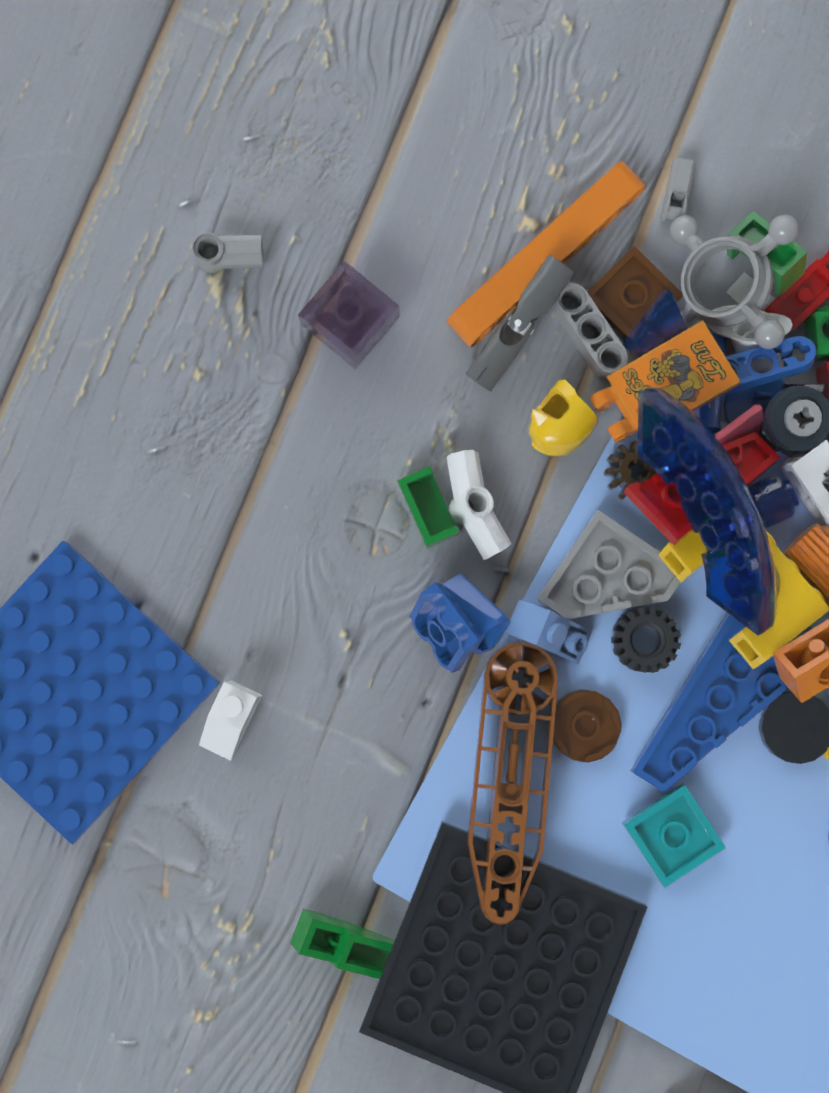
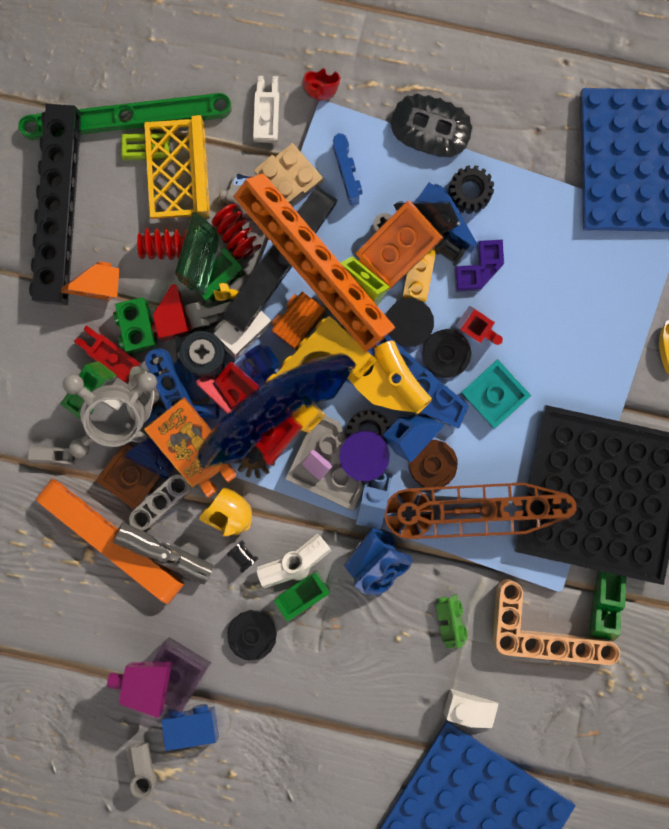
camera: 105 degrees left, 0 degrees up
none -> magenta torso [107,662,172,718]
none -> blue brick [161,704,219,751]
none -> black bush [226,540,259,573]
none -> black tile [227,610,277,661]
none -> lavender slope [302,450,332,480]
none -> dark purple tile [339,431,390,481]
none -> yellow pin [346,341,432,414]
none -> blue slope [383,415,444,462]
none -> black tile [422,329,472,379]
none -> bright green hinge [435,594,468,649]
none -> red brick [455,306,503,345]
none -> light nougat beam [492,579,620,665]

